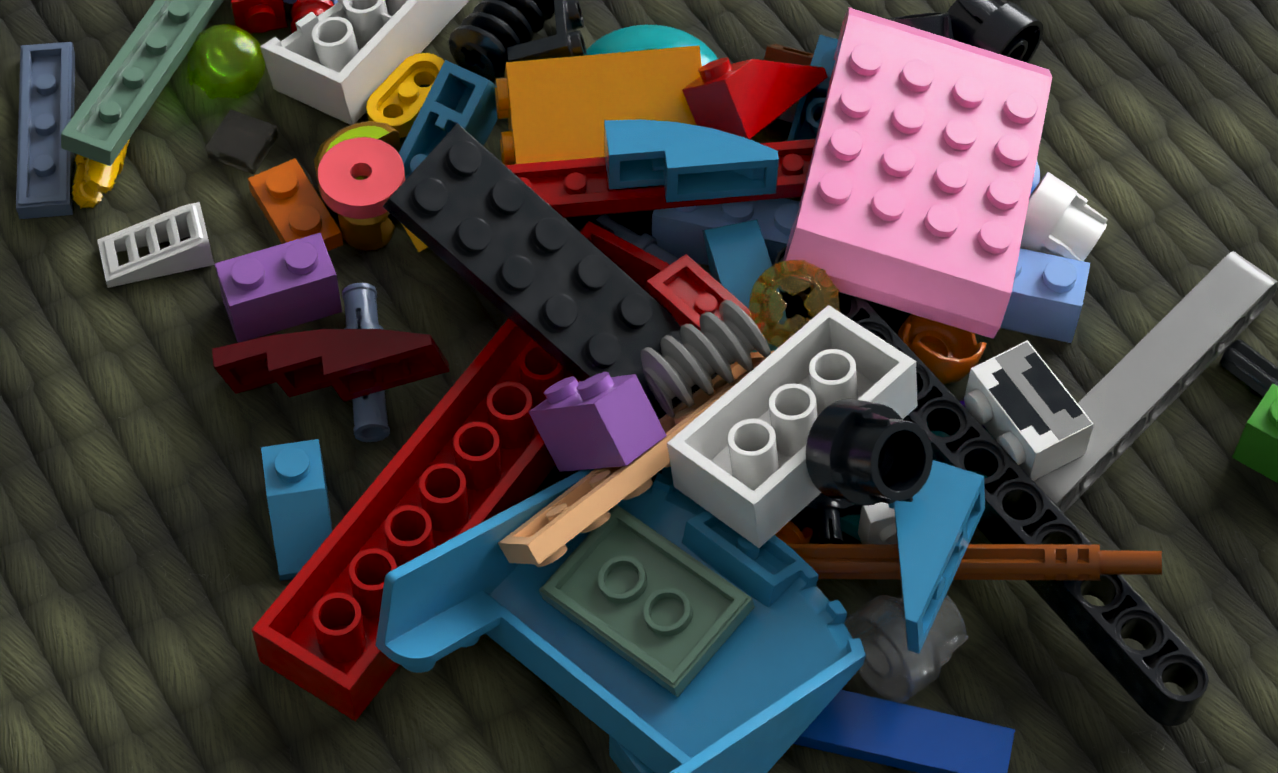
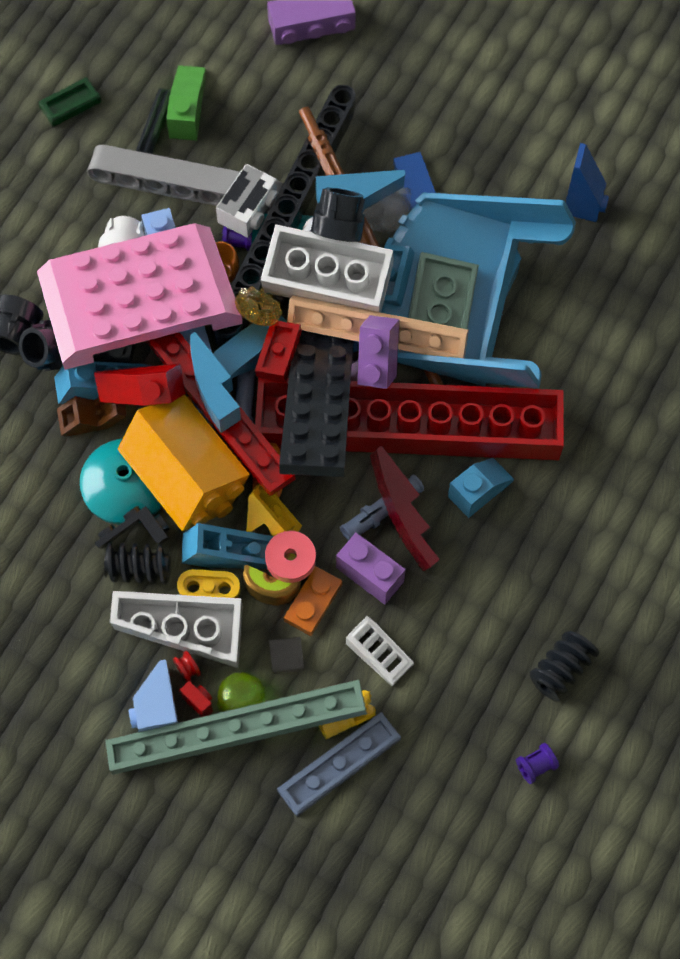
camera: 120 degrees left, 10 degrees up
light grey piece [640,300,771,418] -> none

